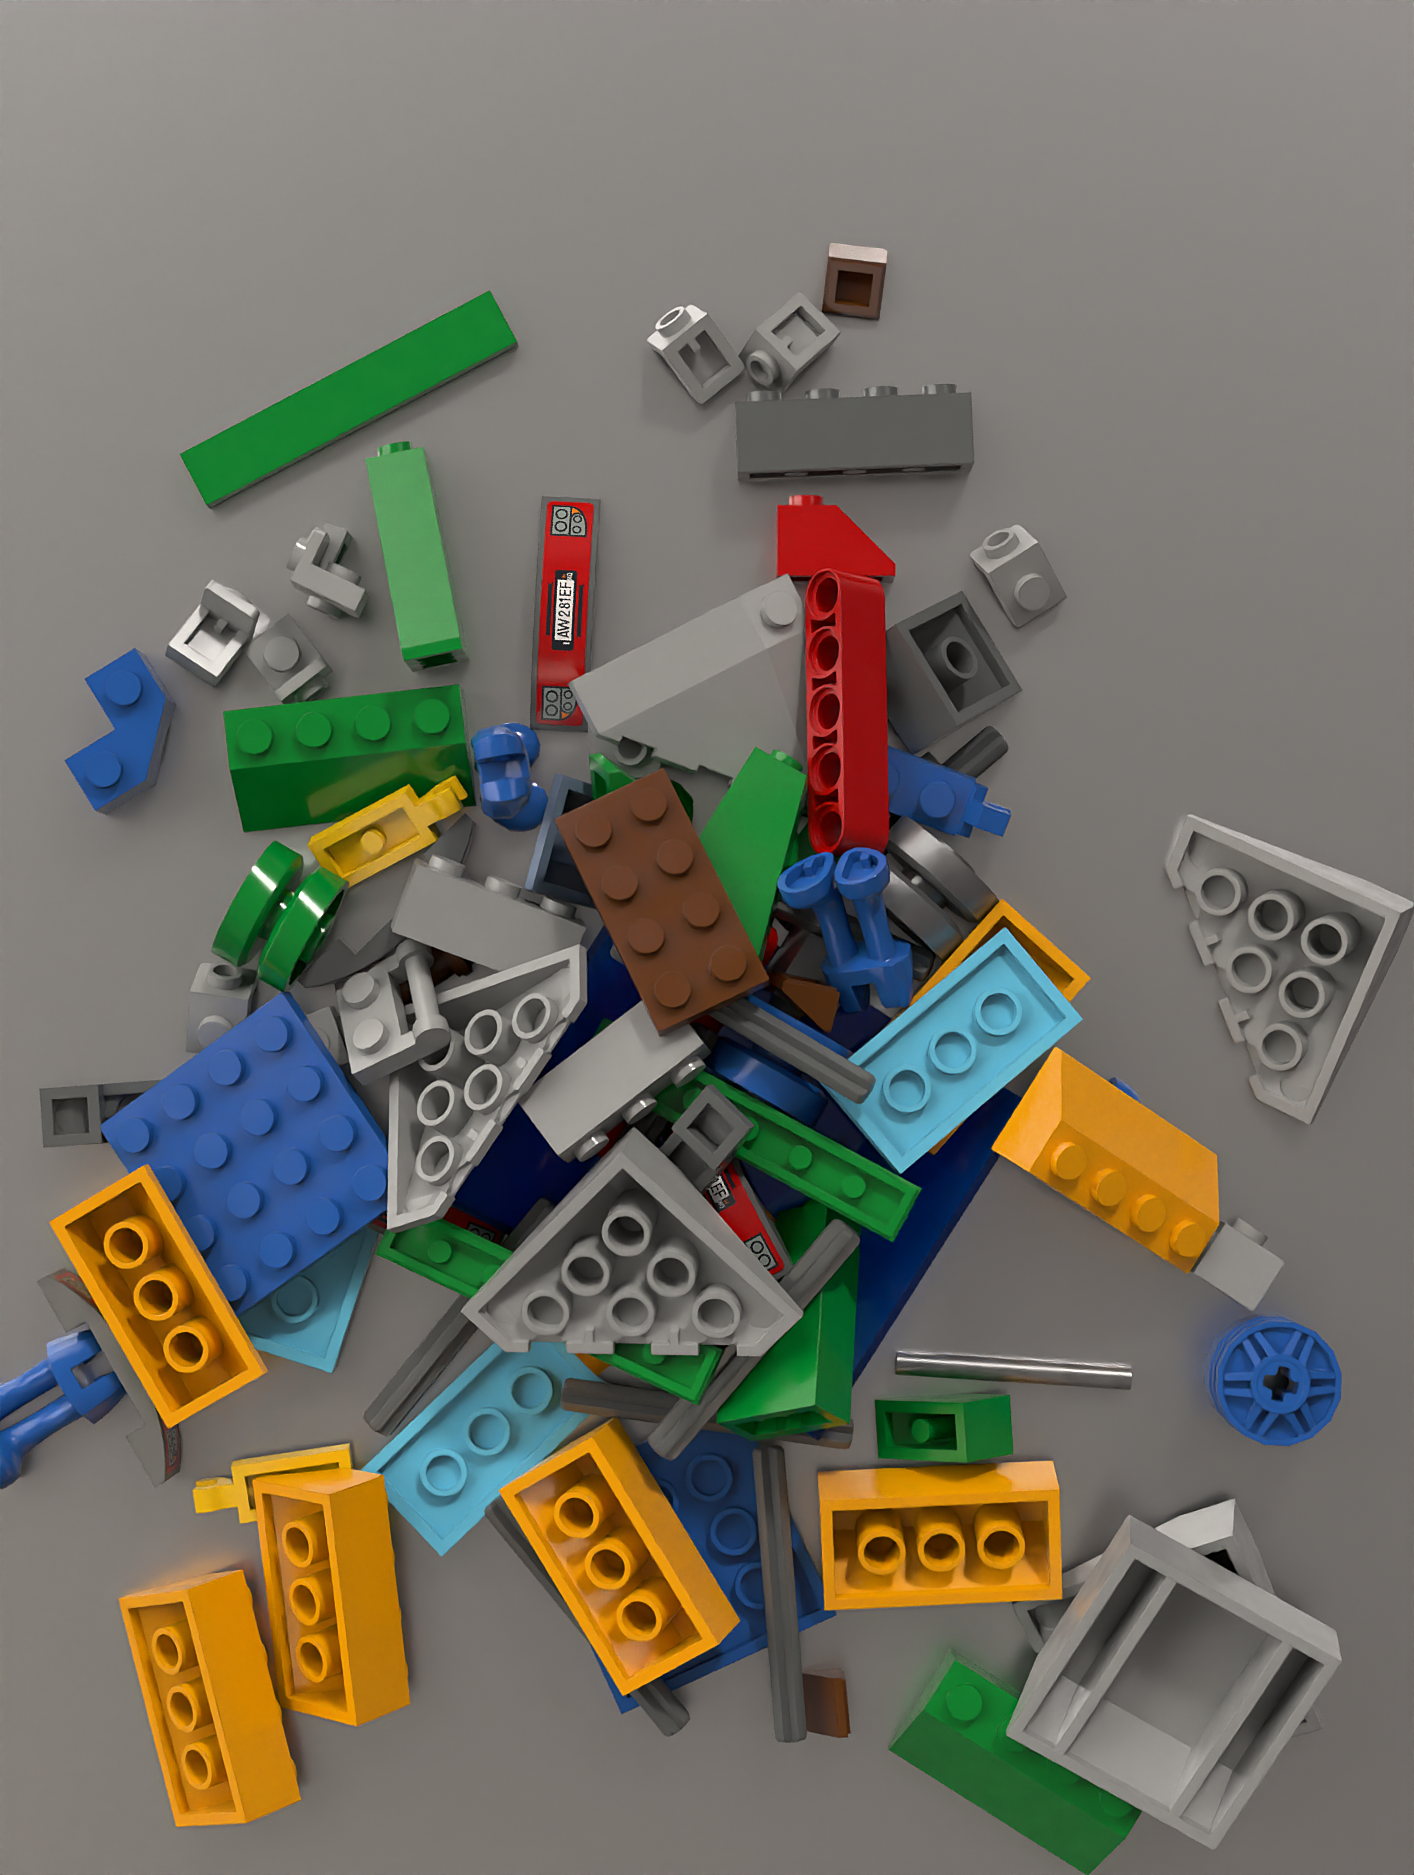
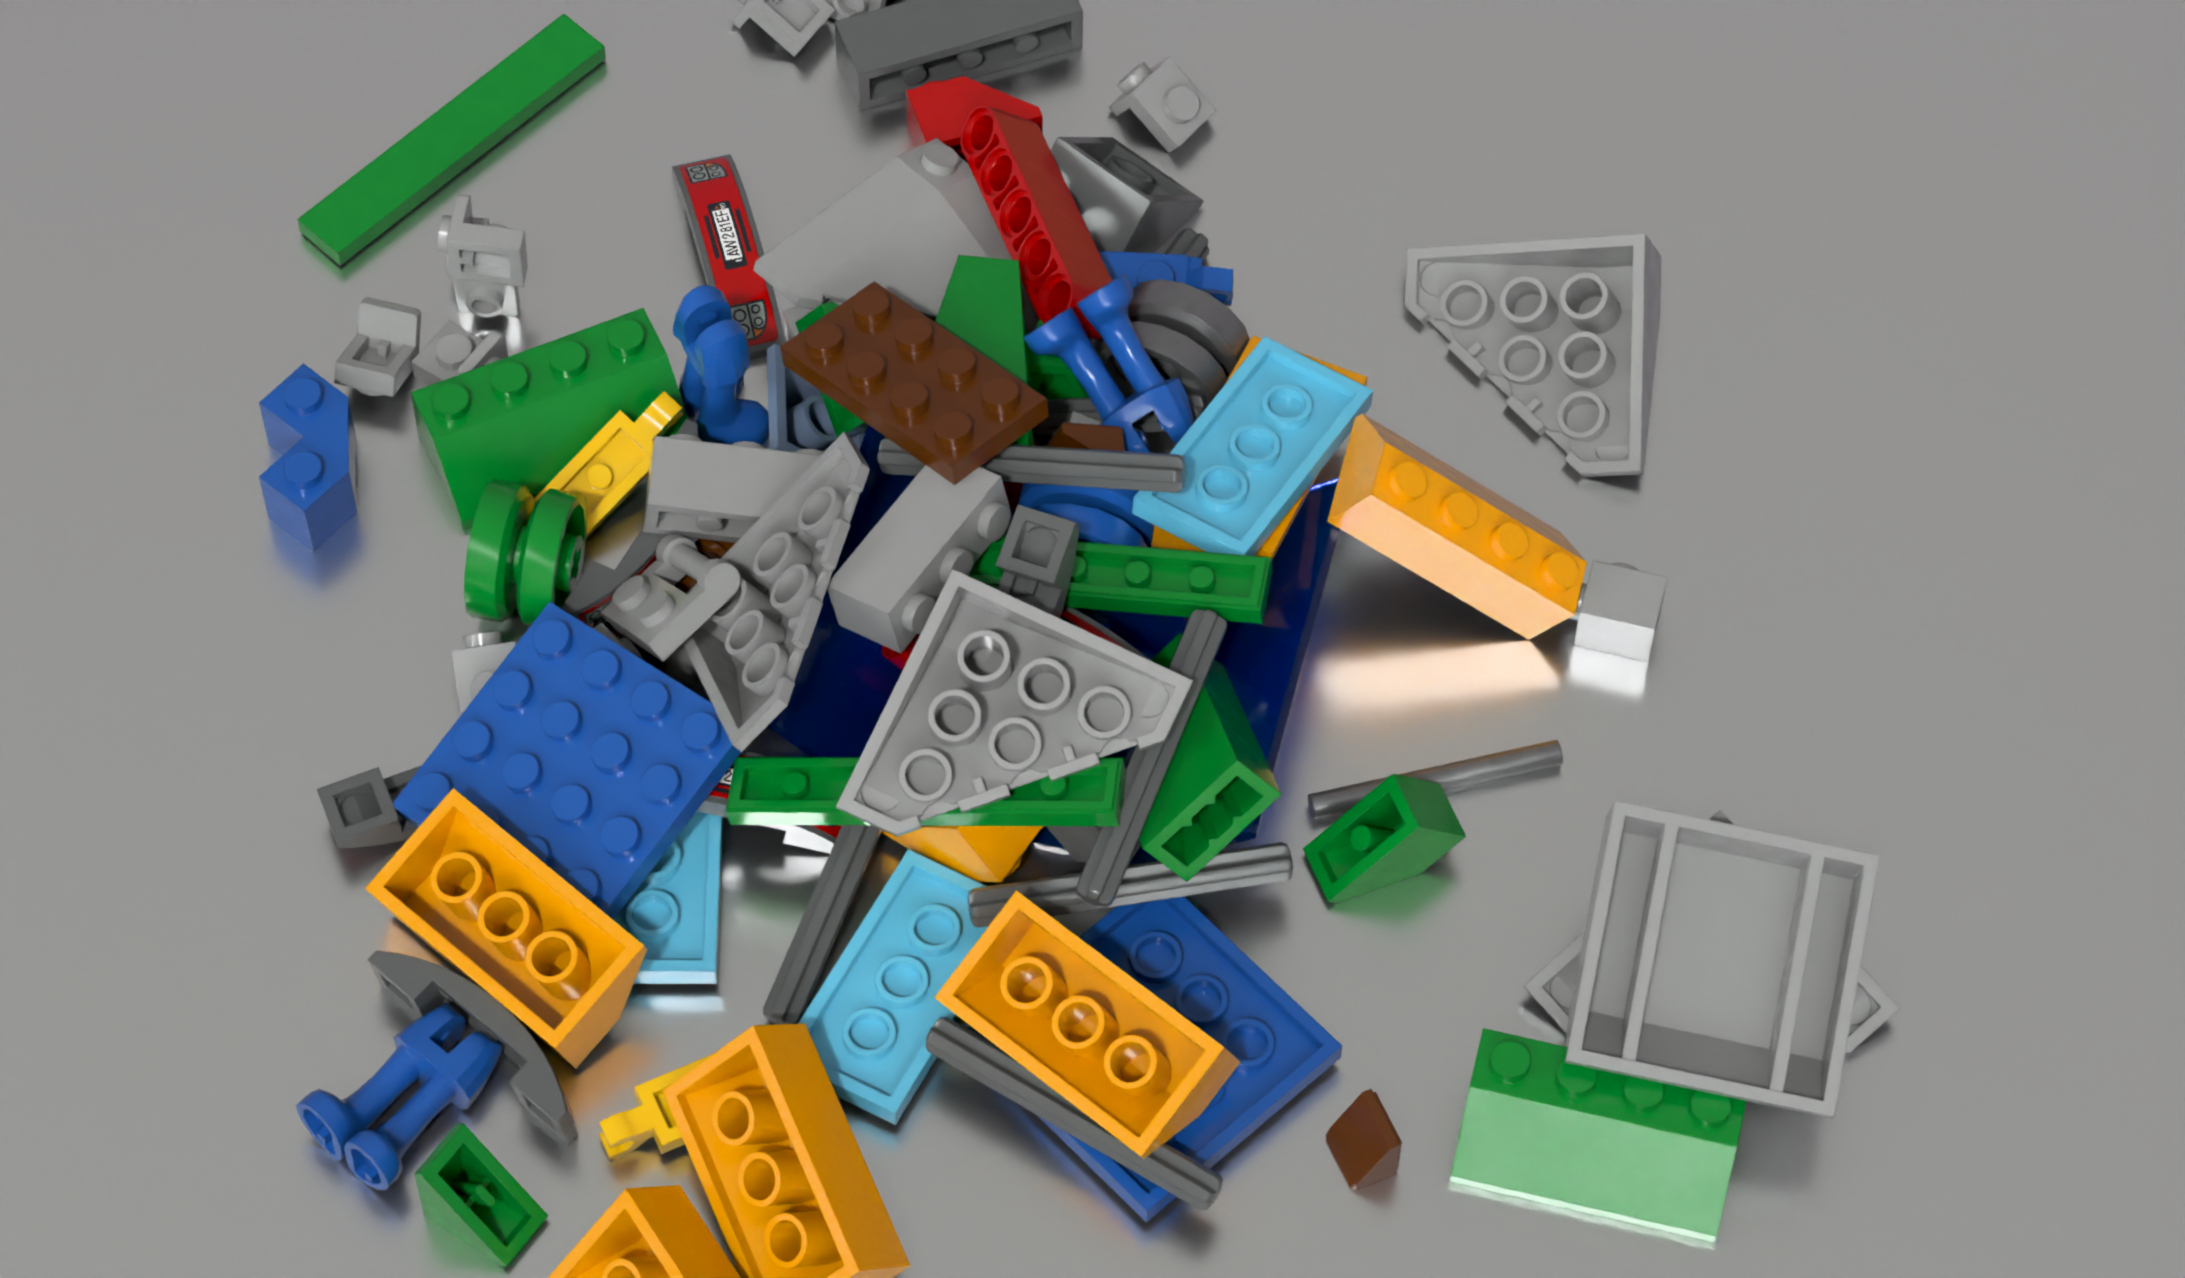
camera: 20 degrees left, 30 degrees down
slope [365,441,470,672] -> none
dark grey axle [752,1445,807,1743] -> none
light orange slope [817,1460,1062,1611] -> none
blue wheel [1204,1313,1342,1446] -> none
none -> green slope [414,1123,548,1267]

